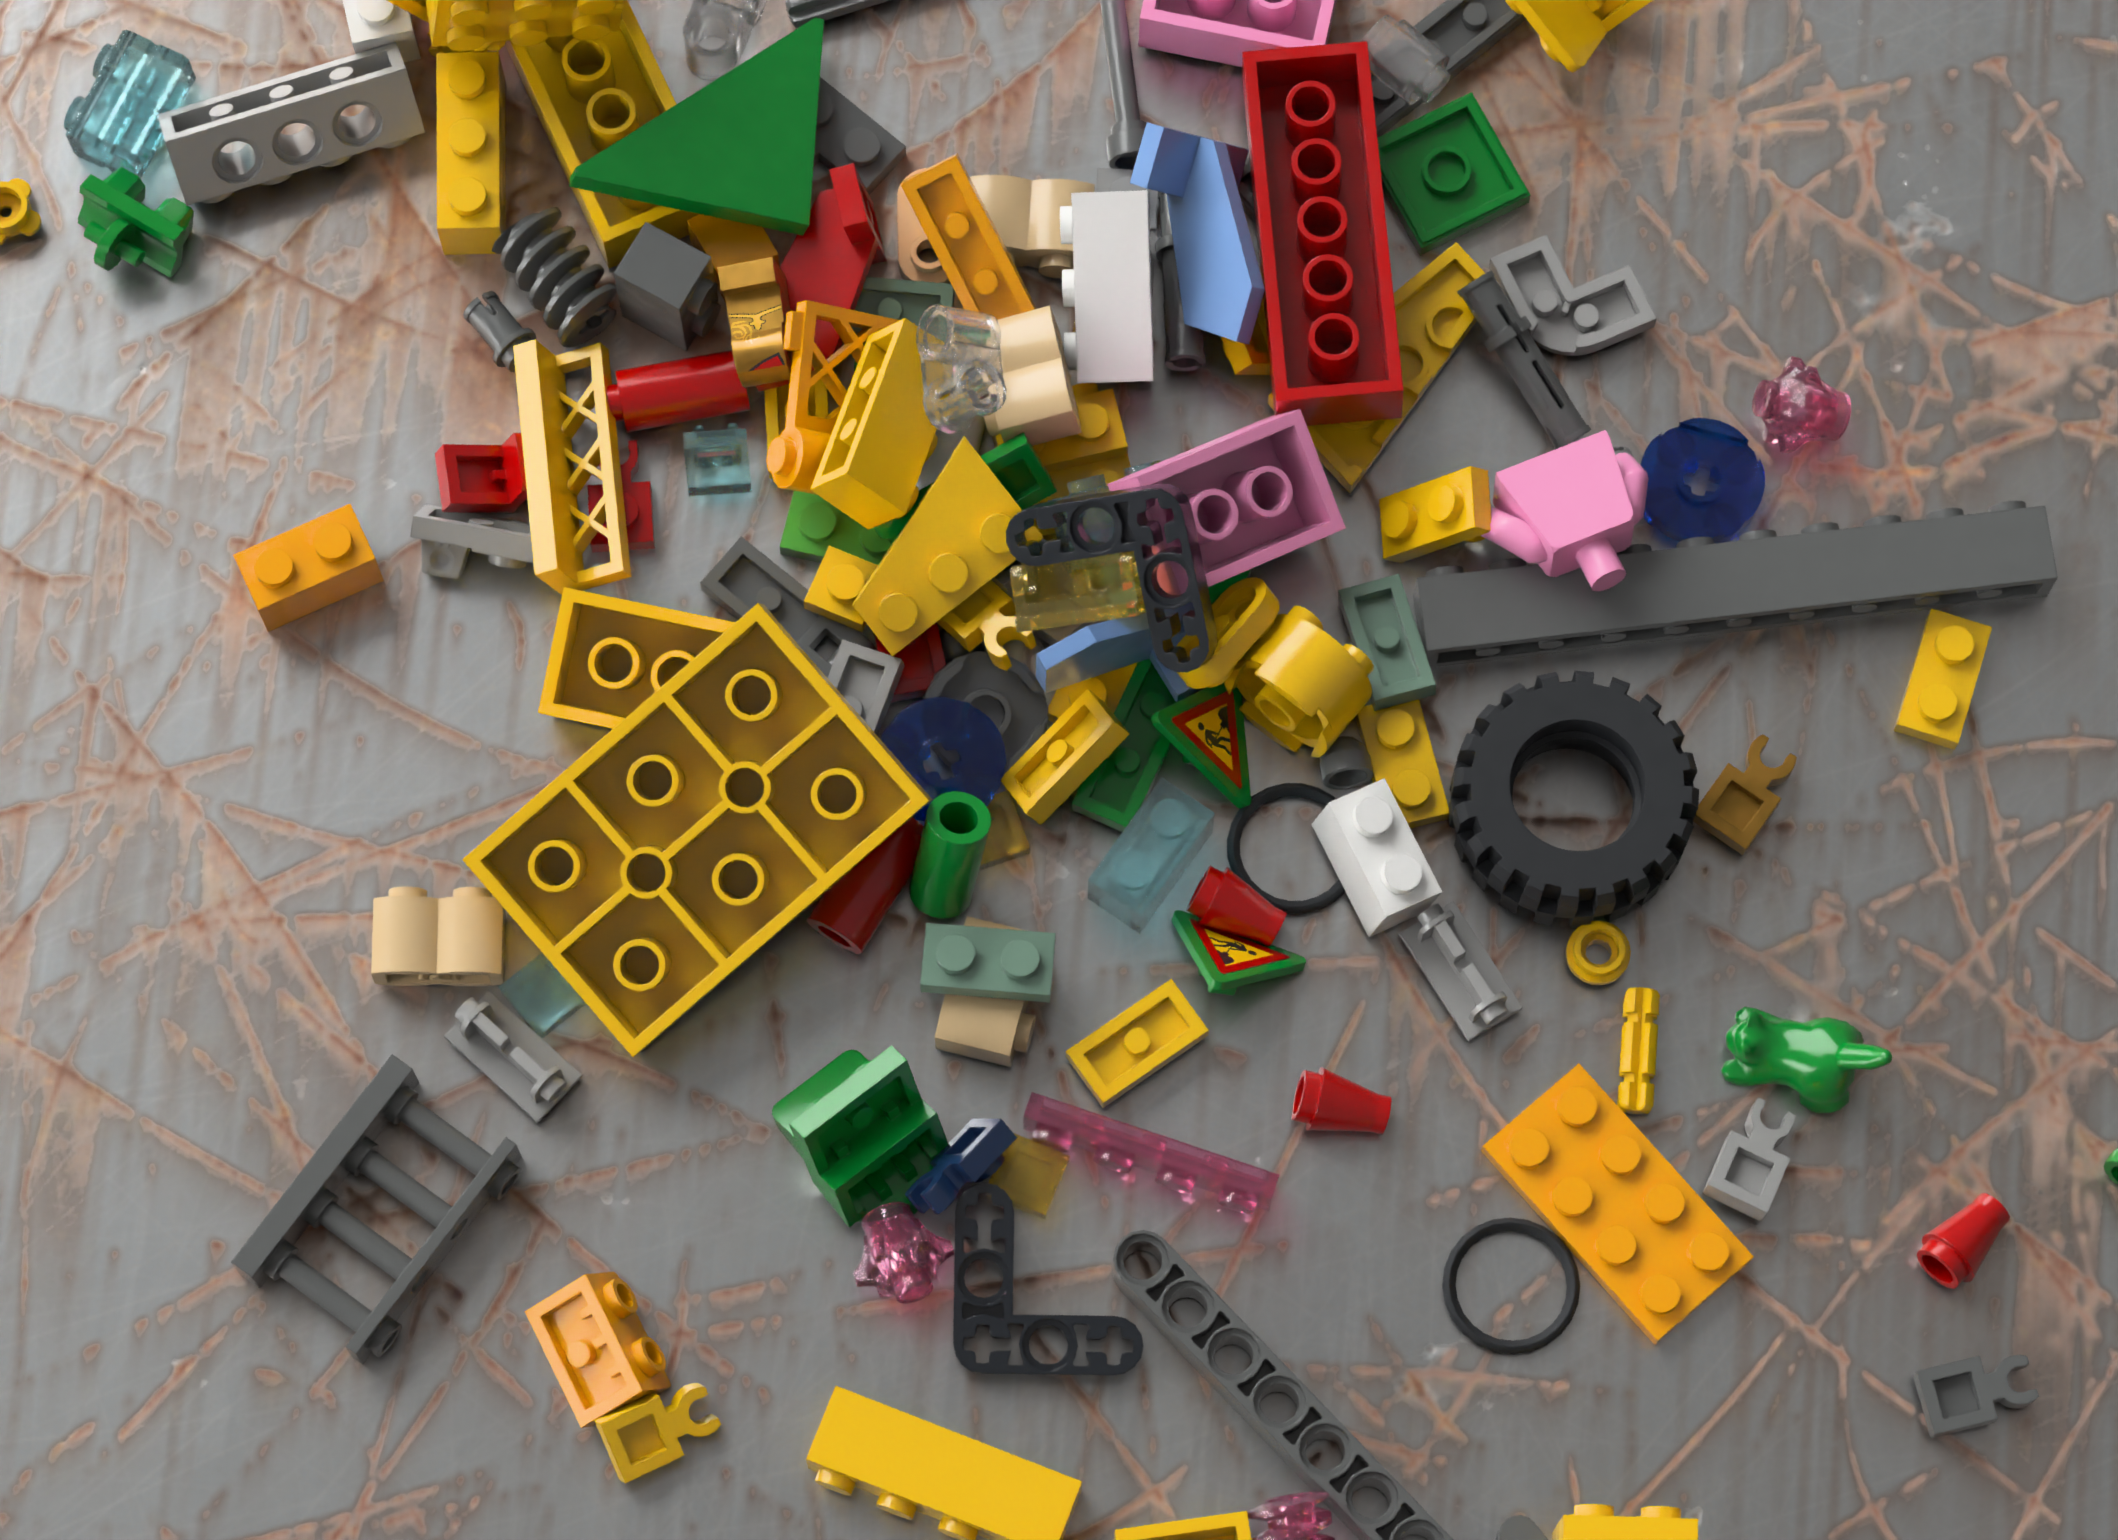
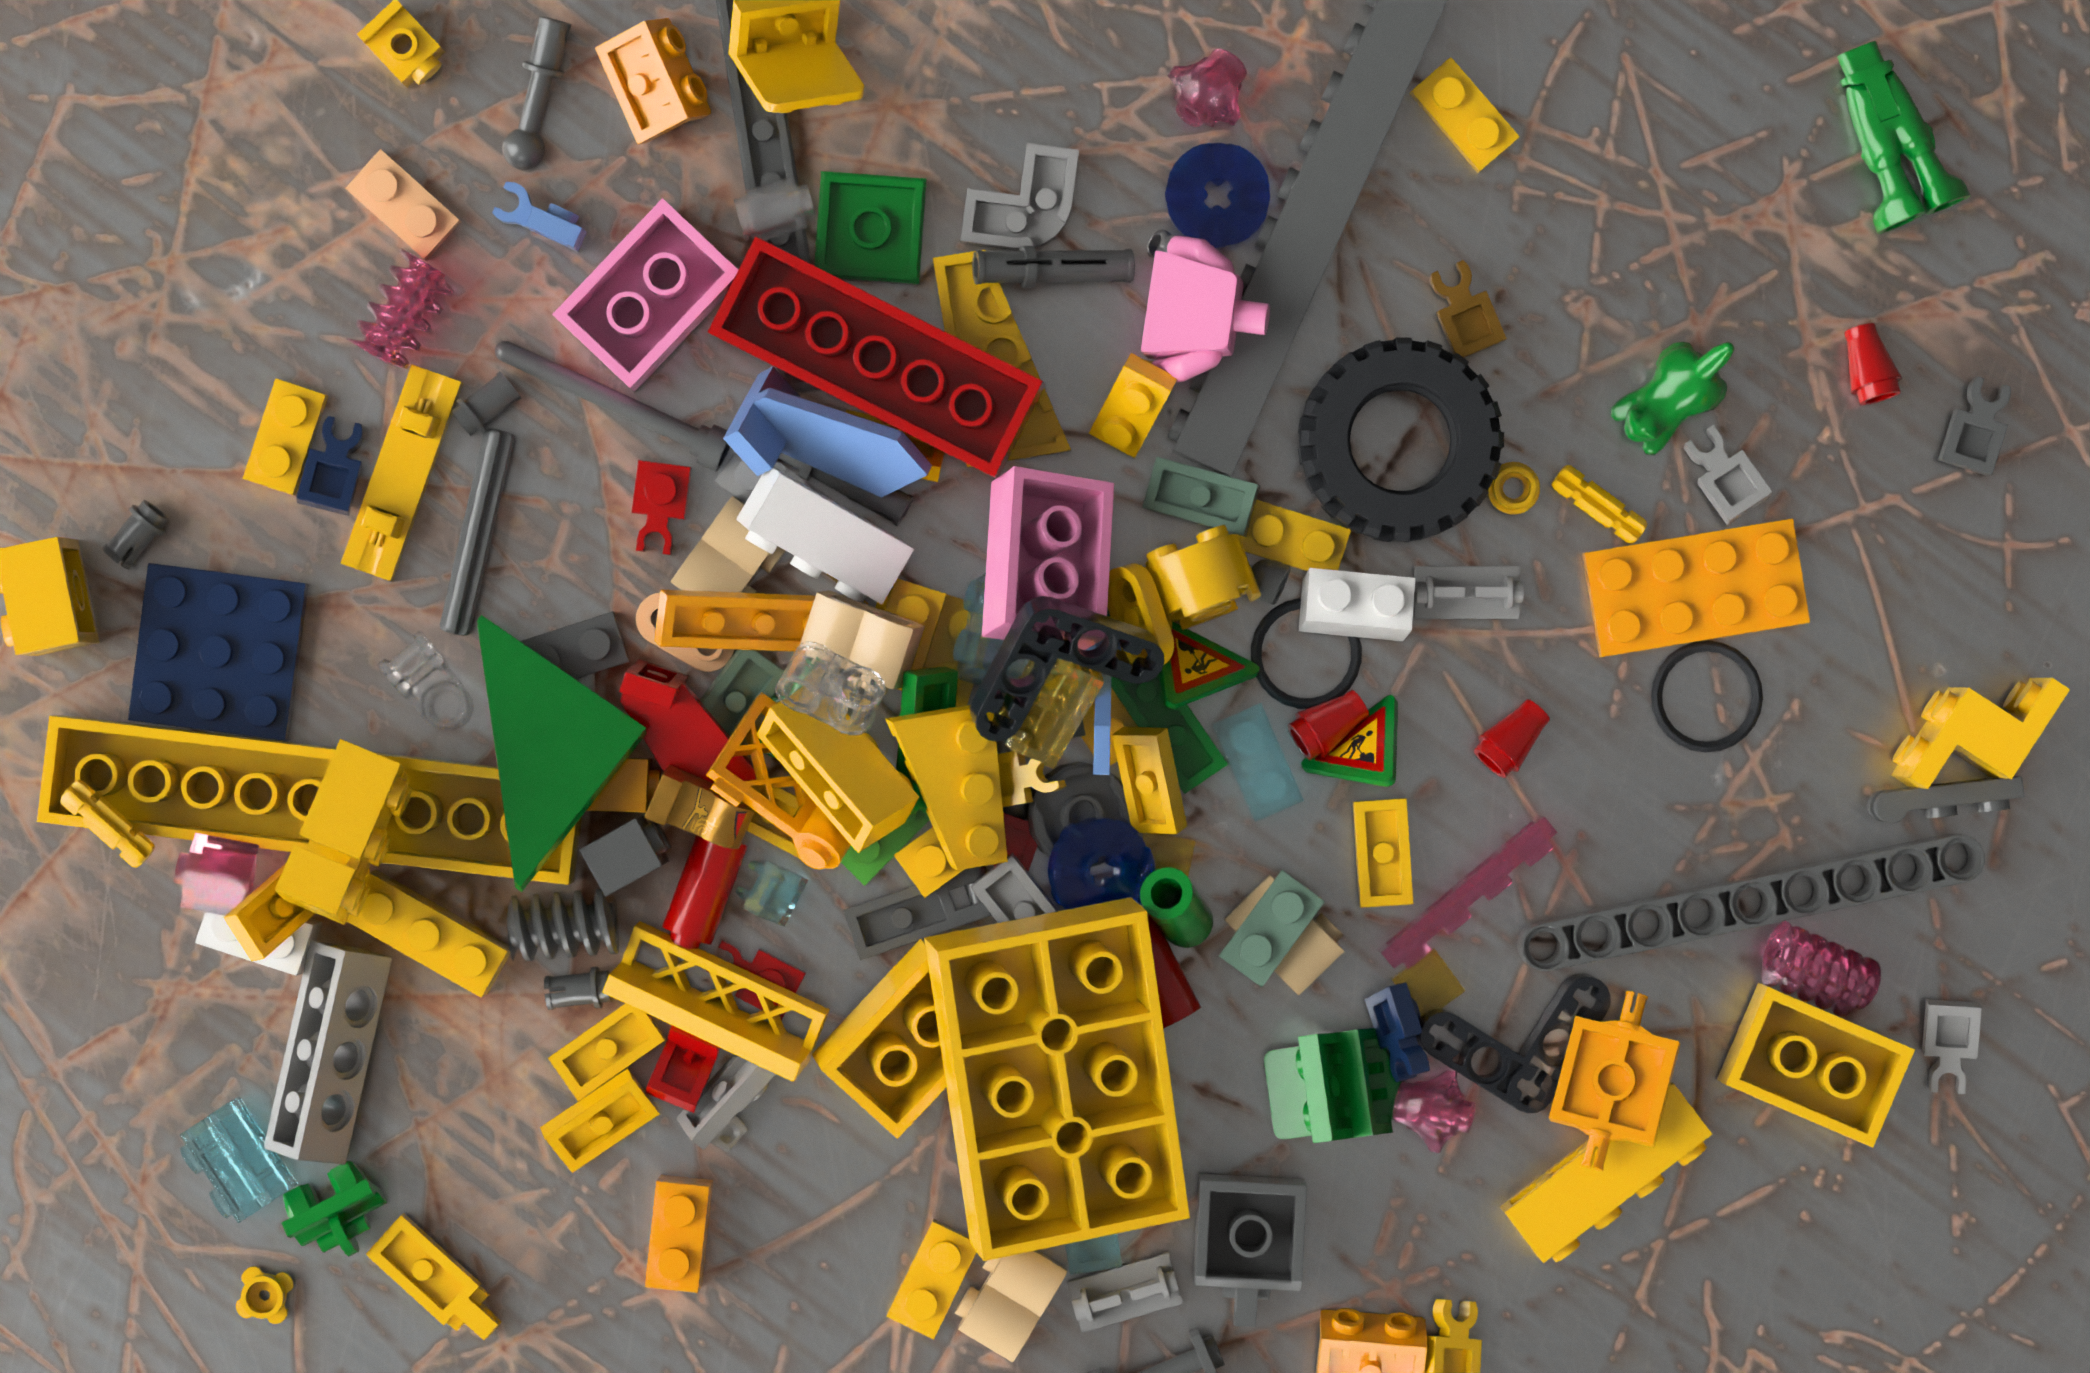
camera: 55 degrees left, 15 degrees up
none -> yellow hinge [366,1213,502,1340]
none -> yellow plate [540,1068,660,1173]
none -> yellow plate [548,1003,666,1101]
none -> red plate [631,460,692,556]
none -> yellow plate [886,1219,976,1340]
none -> dark grey hinge [1193,1173,1307,1327]
none -> light orange plate [1549,991,1680,1172]

